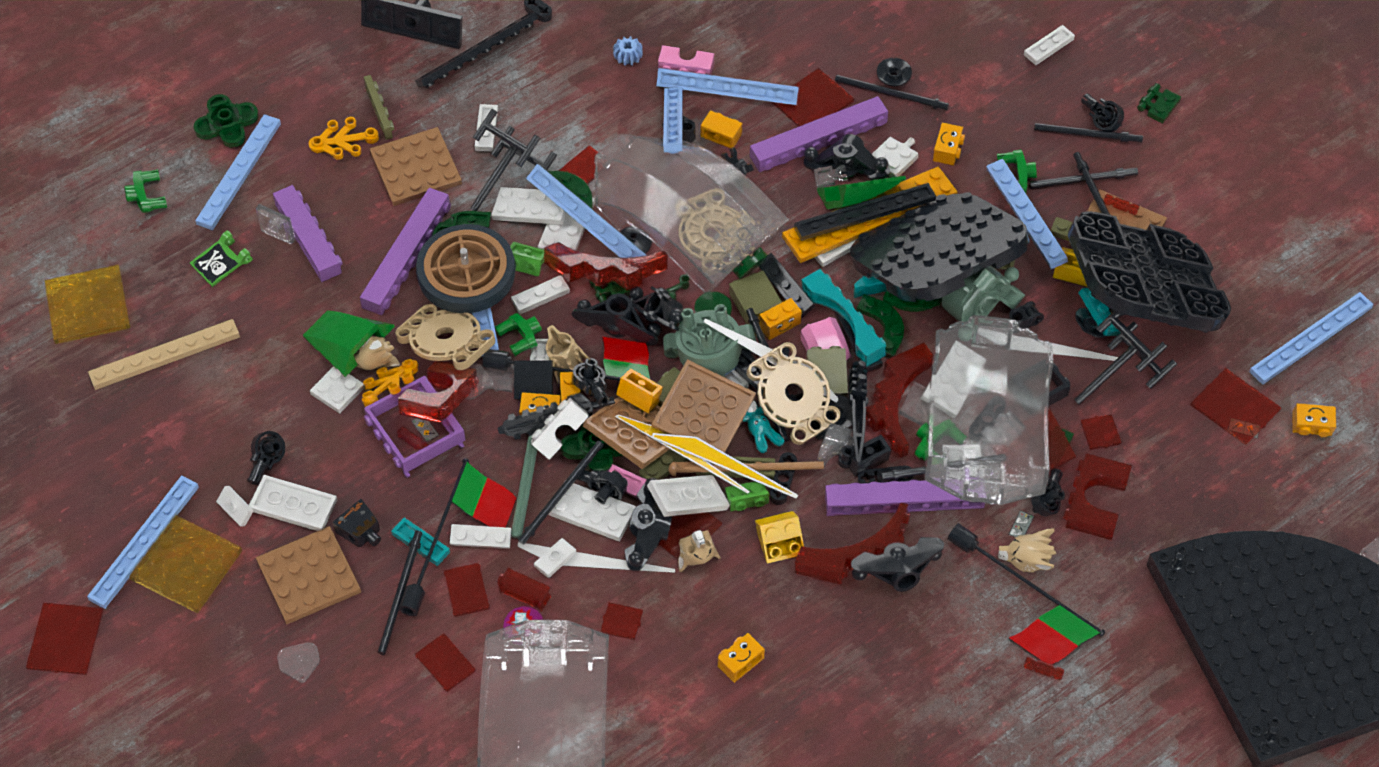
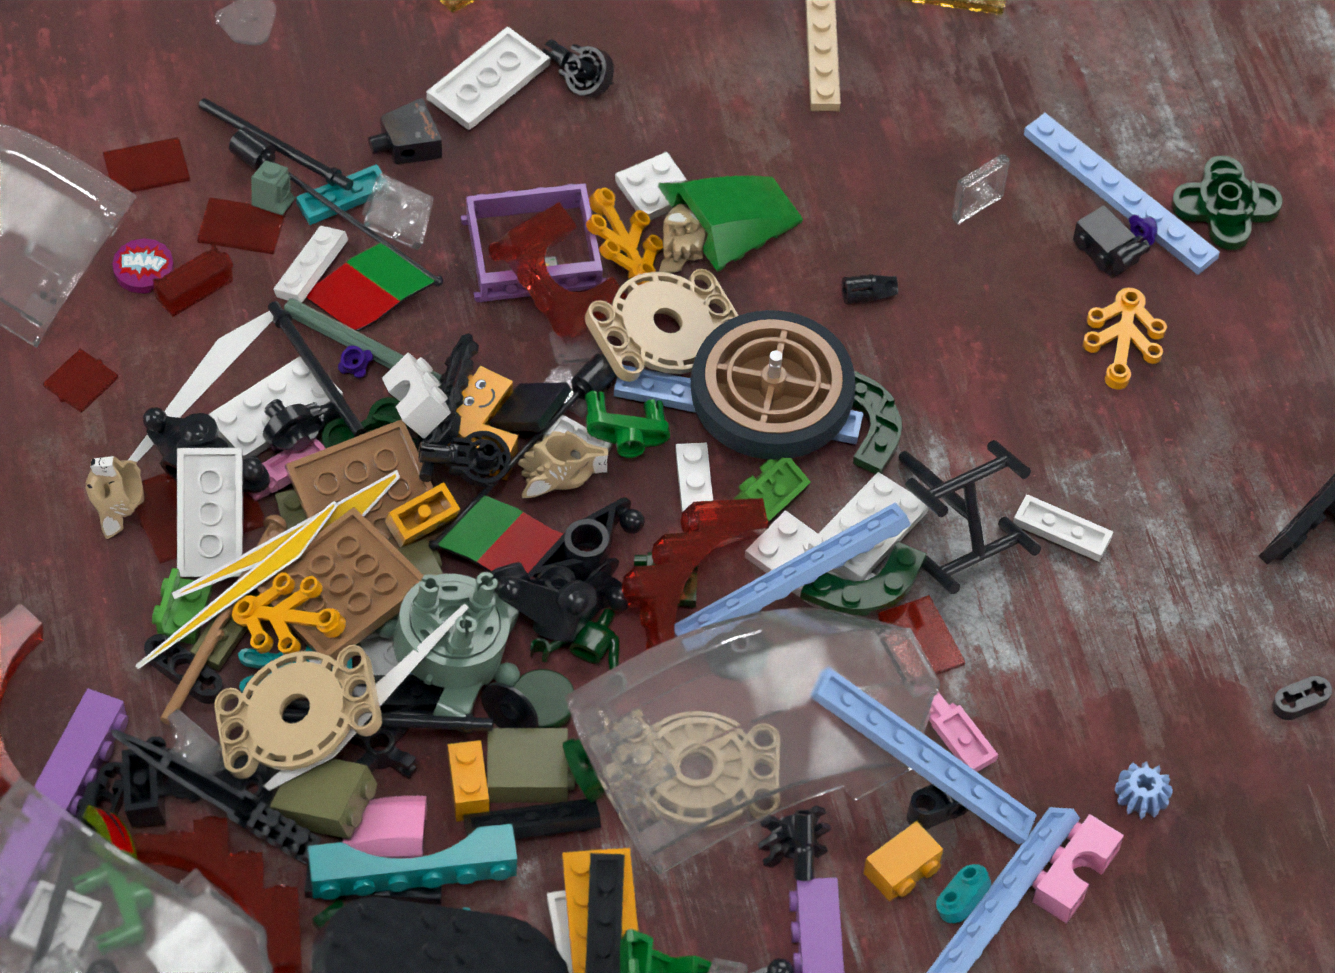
camera: 110 degrees right, 0 degrees up
green connector [124,169,167,213] -> none
flag [190,230,253,287] -> none
white plate [216,486,254,527] -> none
medium nougat plate [256,526,361,625] -> none
medium lavender brick [273,185,343,282] -> none
medium lavender brick [360,188,451,315] -> none
olive plate [364,75,394,140] -> none
medium nougat plate [370,127,462,206] -> none
black plate [415,12,538,88] -> none
white plate [534,538,576,578] -> none
yellow slope [755,511,805,564] -> none
none -> slope [82,805,137,864]
none -> light orange plant [232,572,346,655]
none -> sand green window [251,160,296,215]
none -> dark purple plate [338,345,373,378]
none -> clear plate [362,173,434,250]
none -> black dish [481,682,539,728]
none -> black piece [794,809,815,881]
none -> black hinge [841,274,898,304]
none -> bright pink hinge [925,691,998,772]
none -> teal plate [936,864,991,923]
none -> black hinge [1073,205,1150,278]
none -> dark purple plate [1129,214,1158,246]

